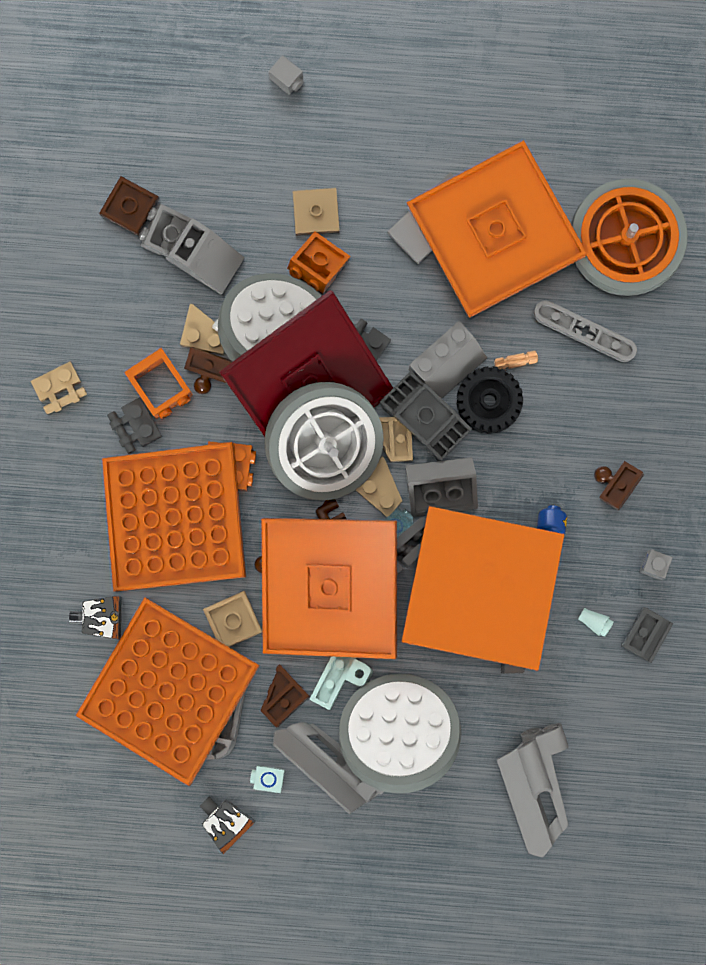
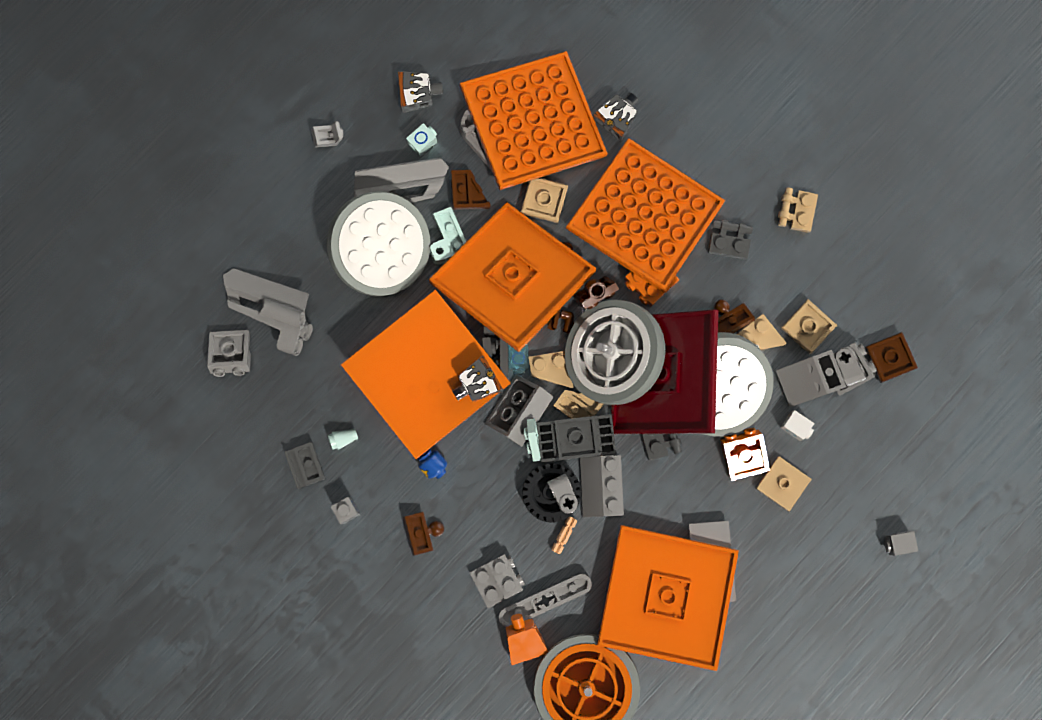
camera: 130 degrees right, 0 degrees up
orange window [124,348,193,419] -> none
none -> light grey plate [207,330,251,377]
none -> light grey bracket [311,121,343,148]
none -> torso [452,355,503,402]
none -> light grey plate [470,554,525,608]
none -> orange torso [505,614,548,665]
none -> light aqua plate [524,418,541,462]
none -> light grey piece [547,474,578,514]
none -> reddish brown plate [573,276,619,309]
none -> white brick [780,410,815,441]
none -> tan plate [781,299,837,354]
none -> light grey piece [836,346,867,386]

